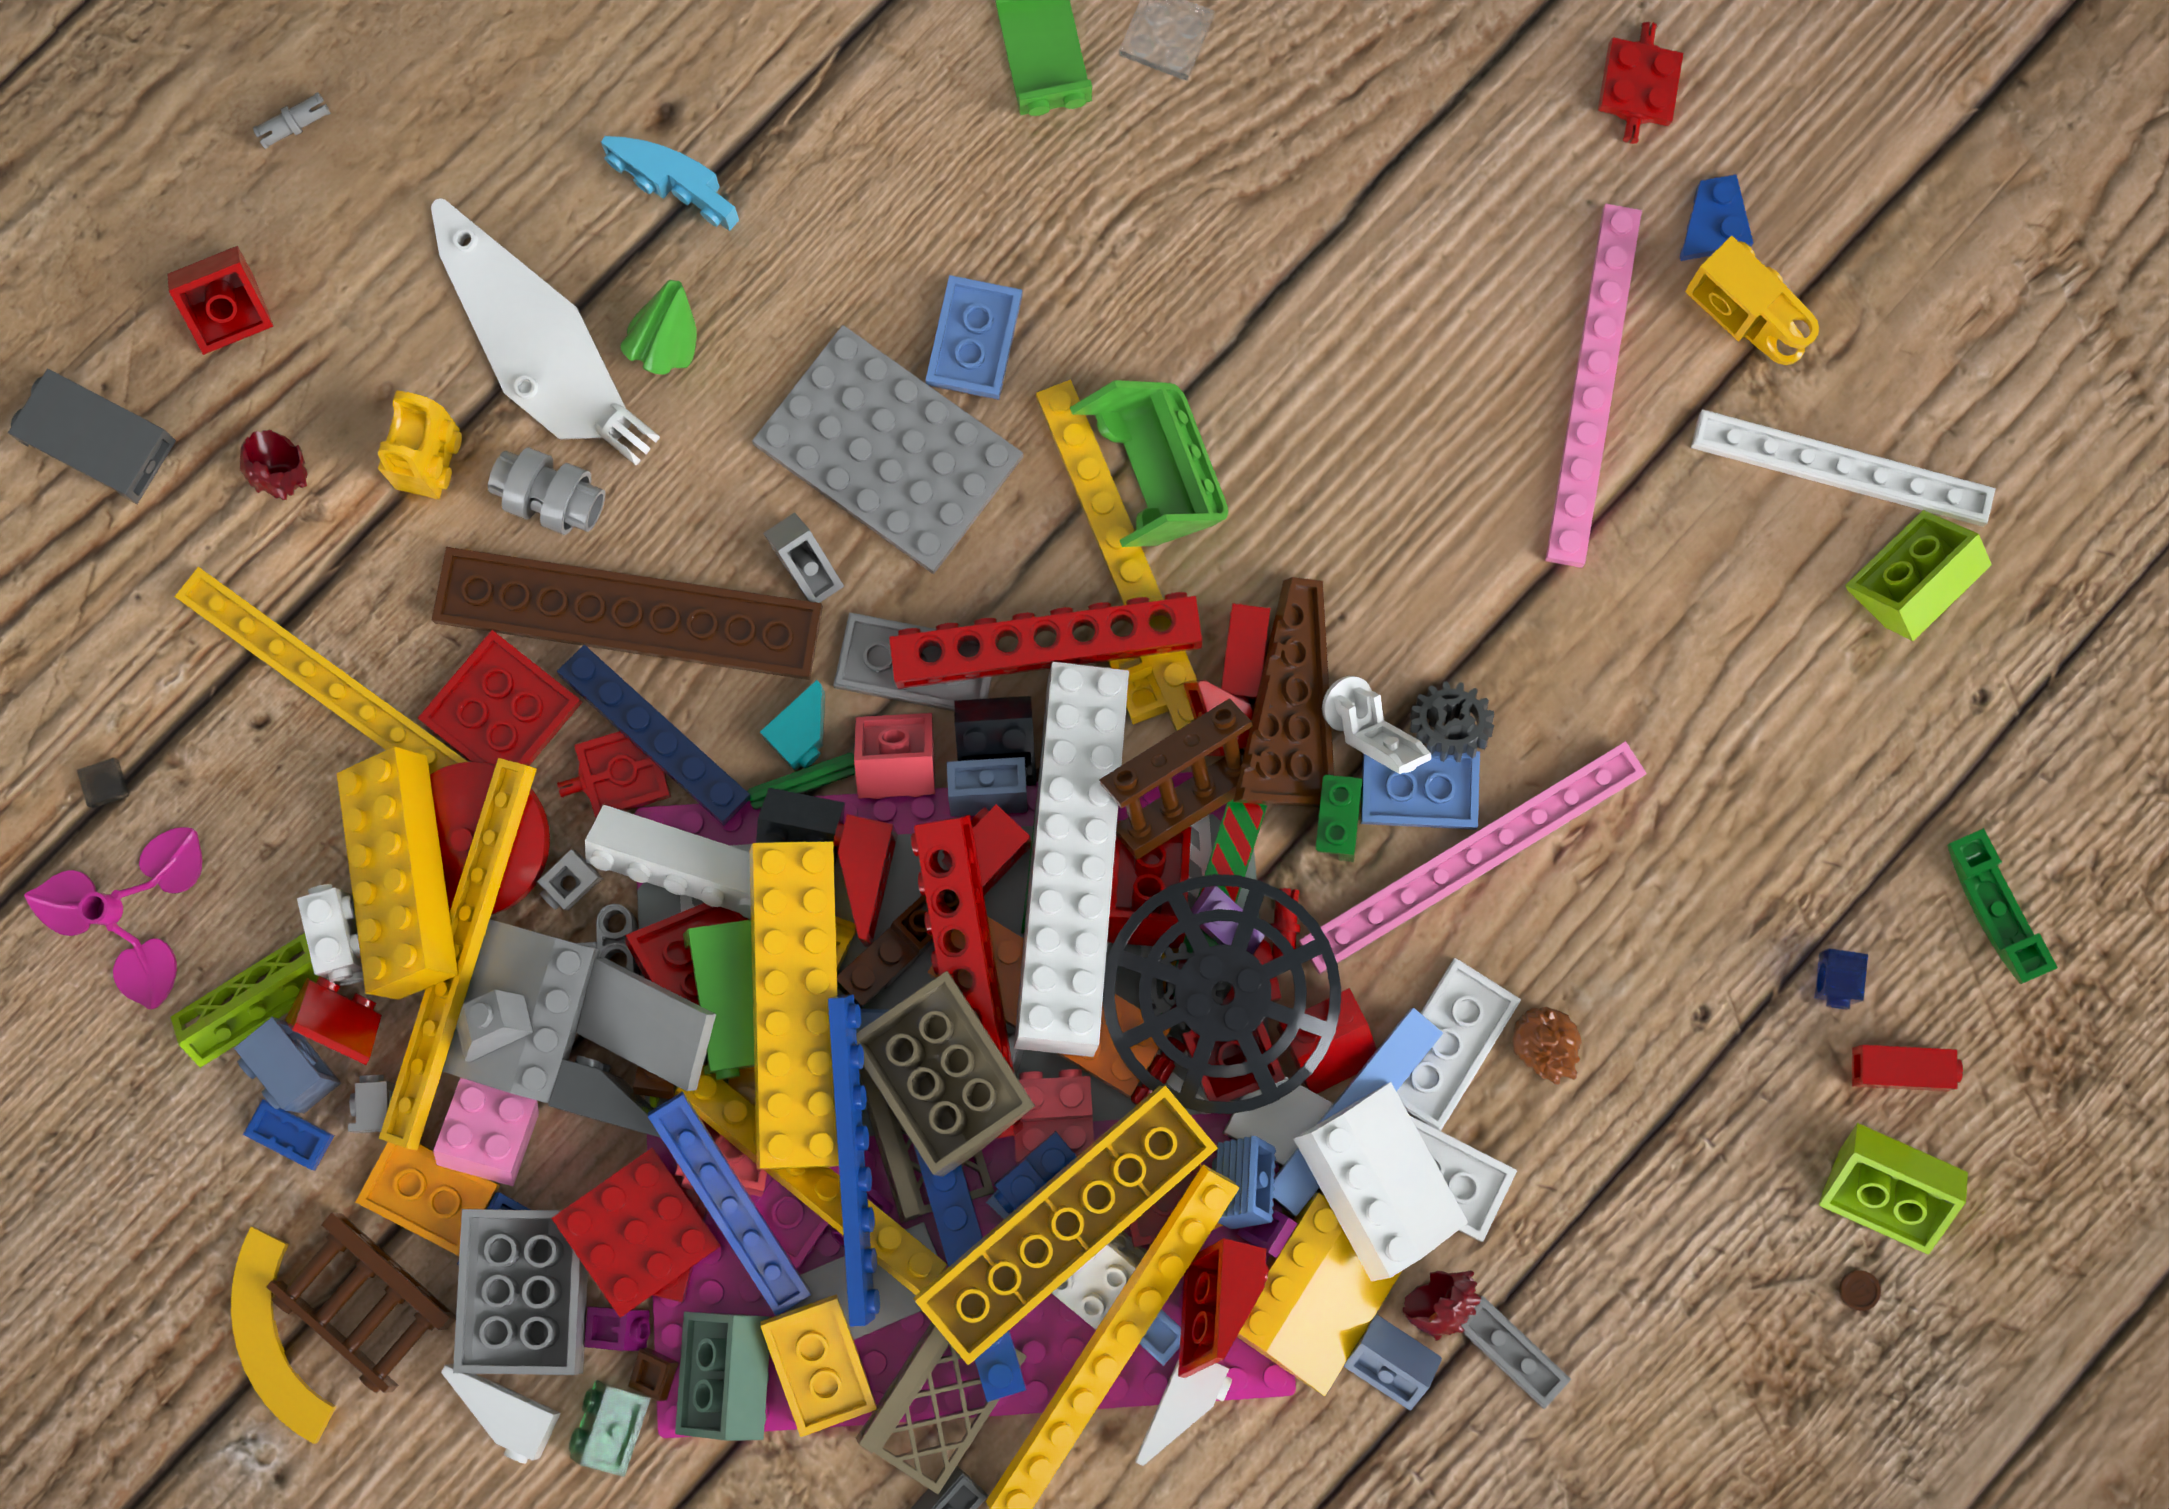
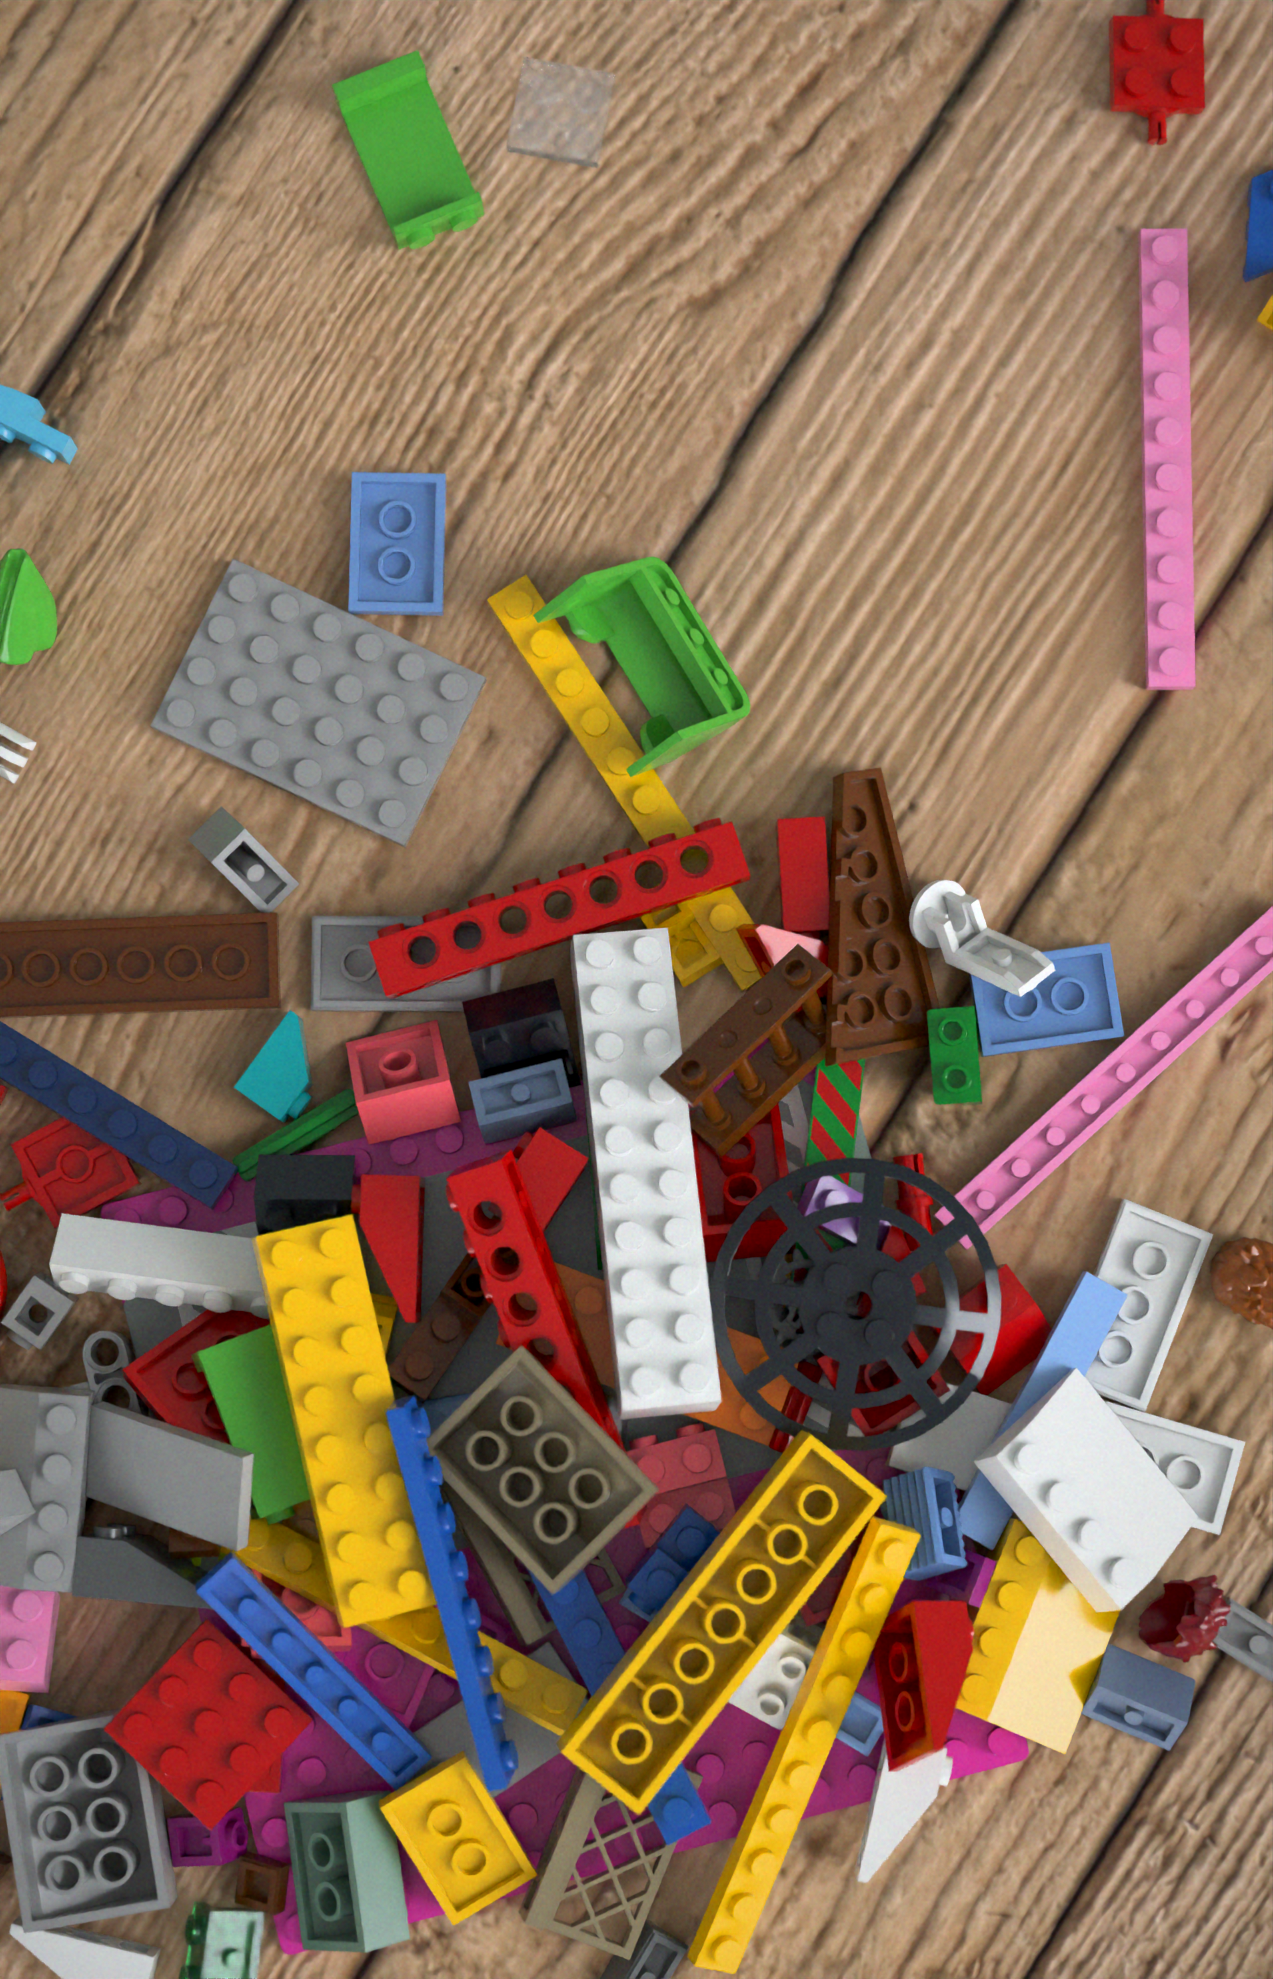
camera: 10 degrees left, 5 degrees up
dark grey gear [1410,681,1494,762] -> none

